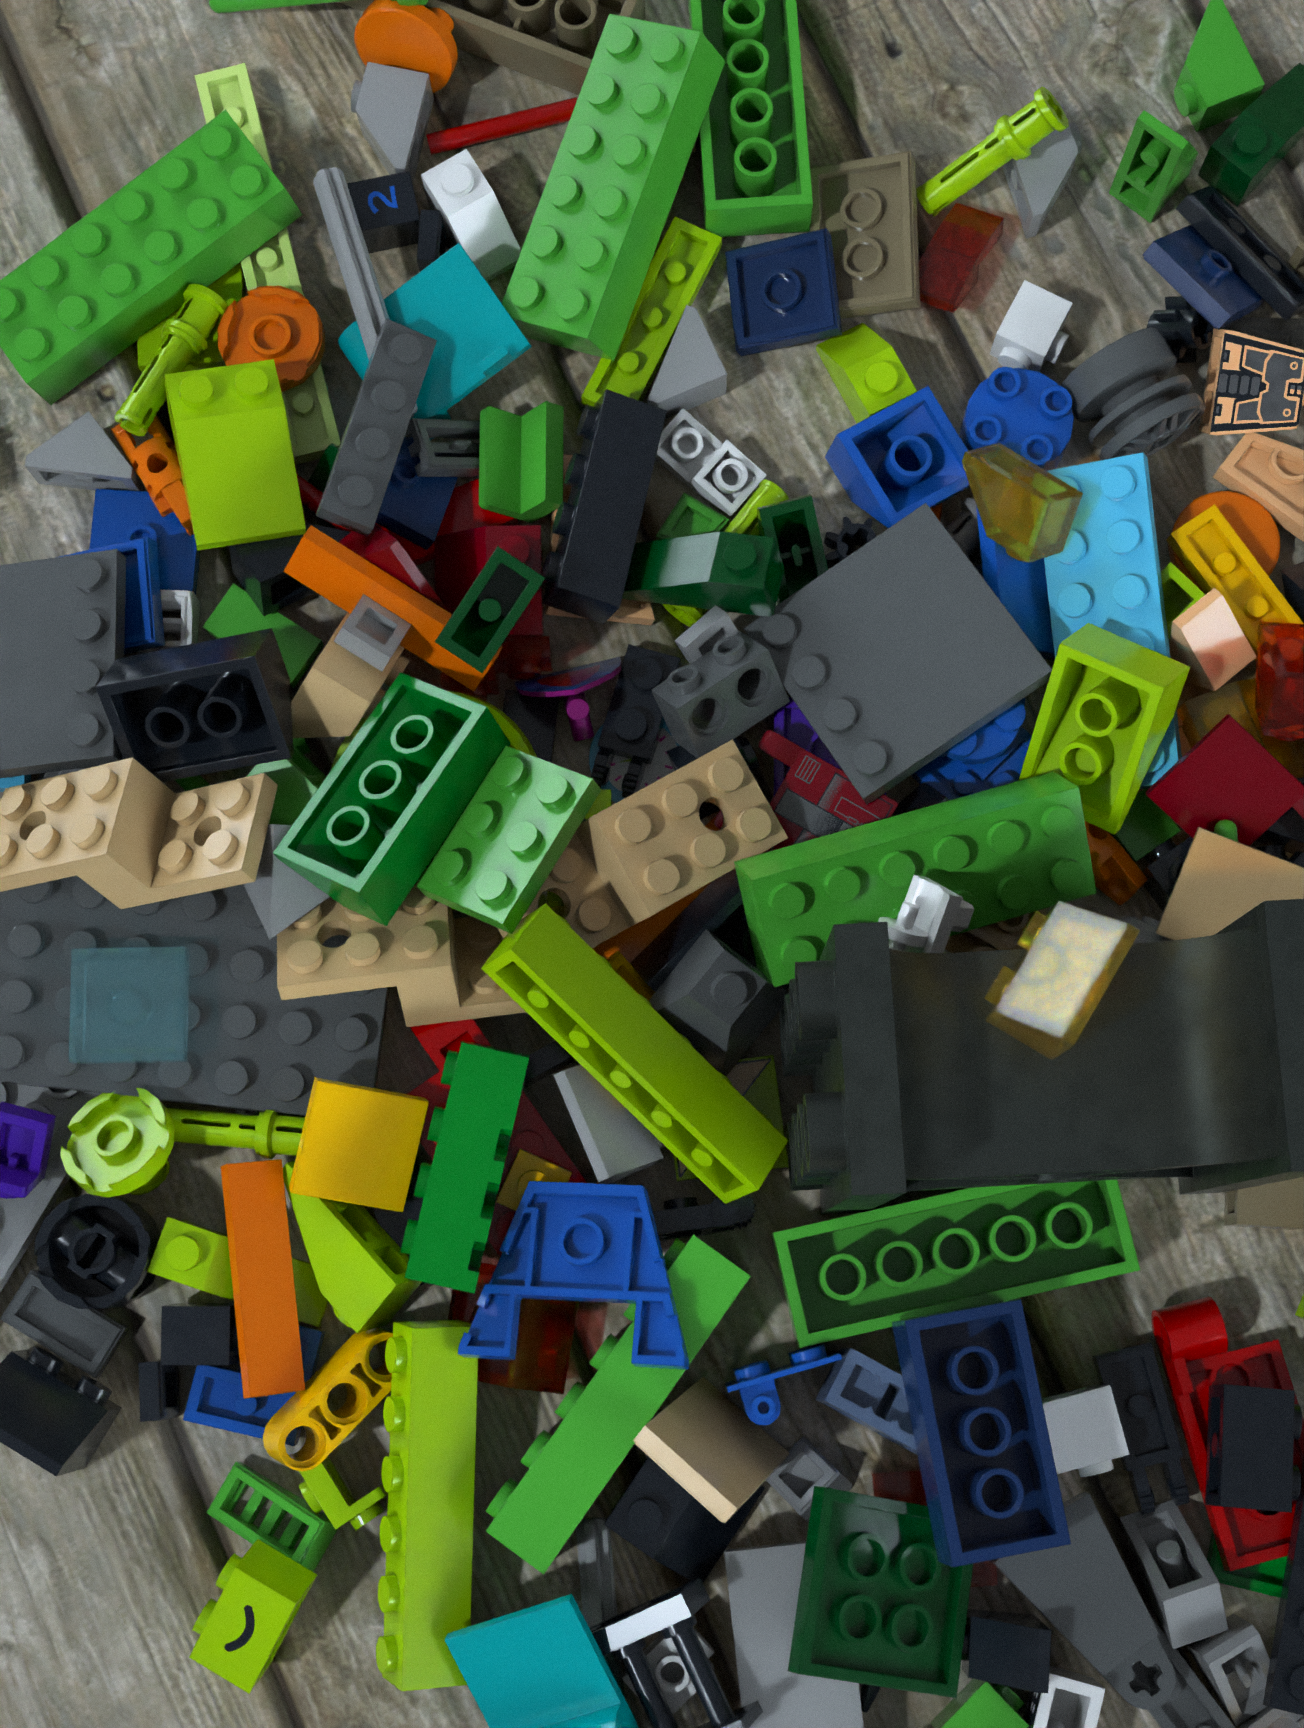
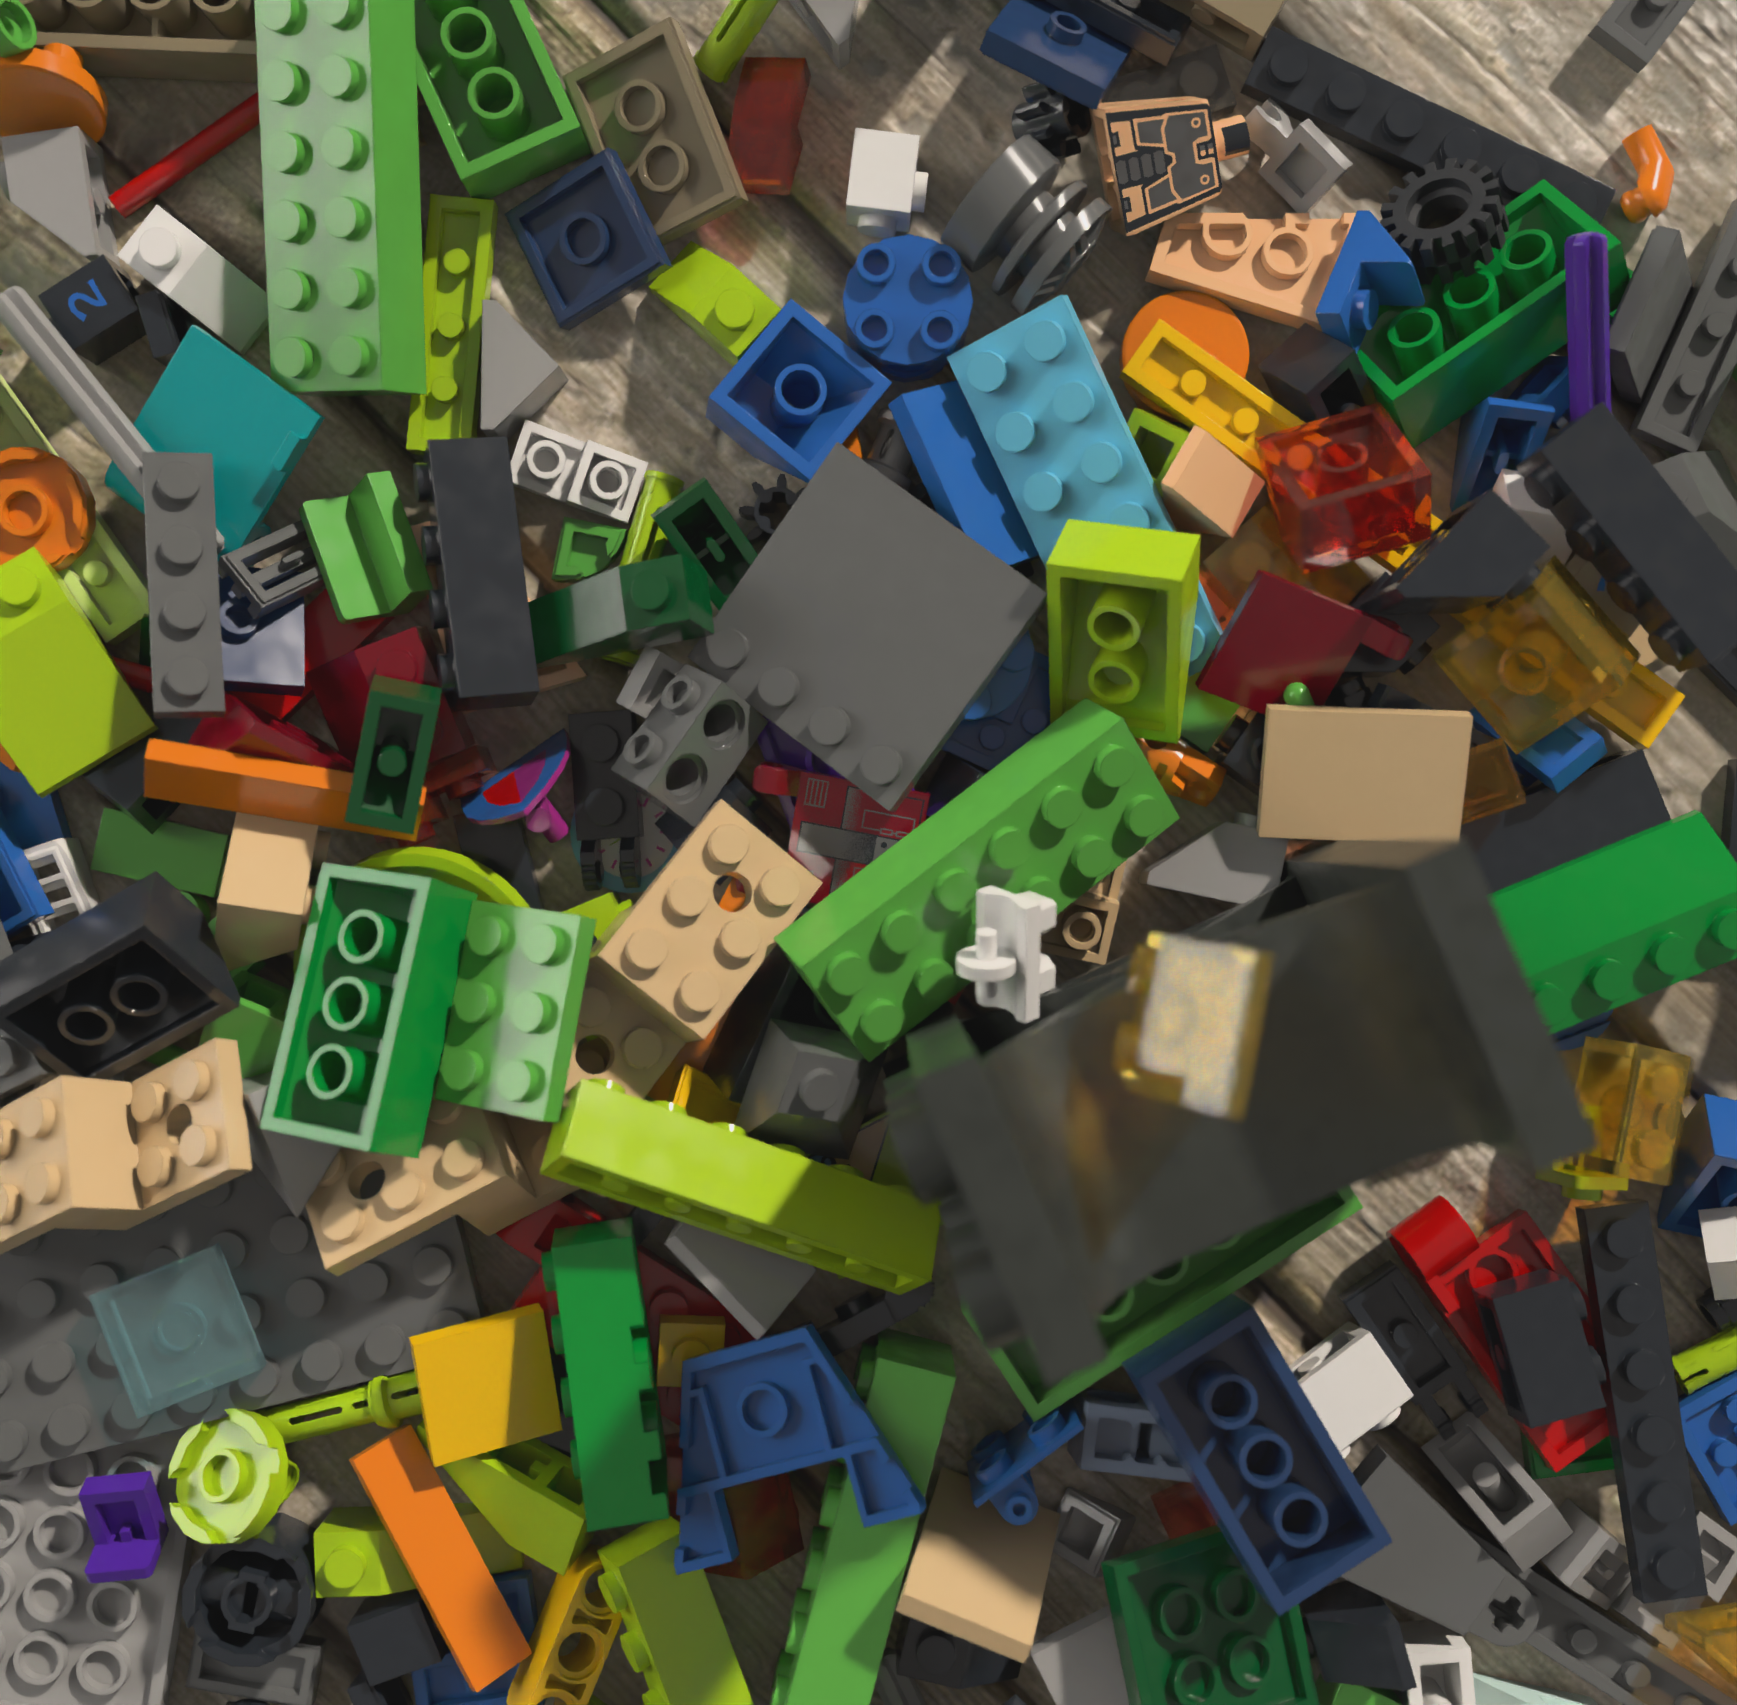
camera: 30 degrees left, 10 degrees up
light grey plate [334,594,411,672] -> none
clear yellow slope [962,443,1083,563] -> none

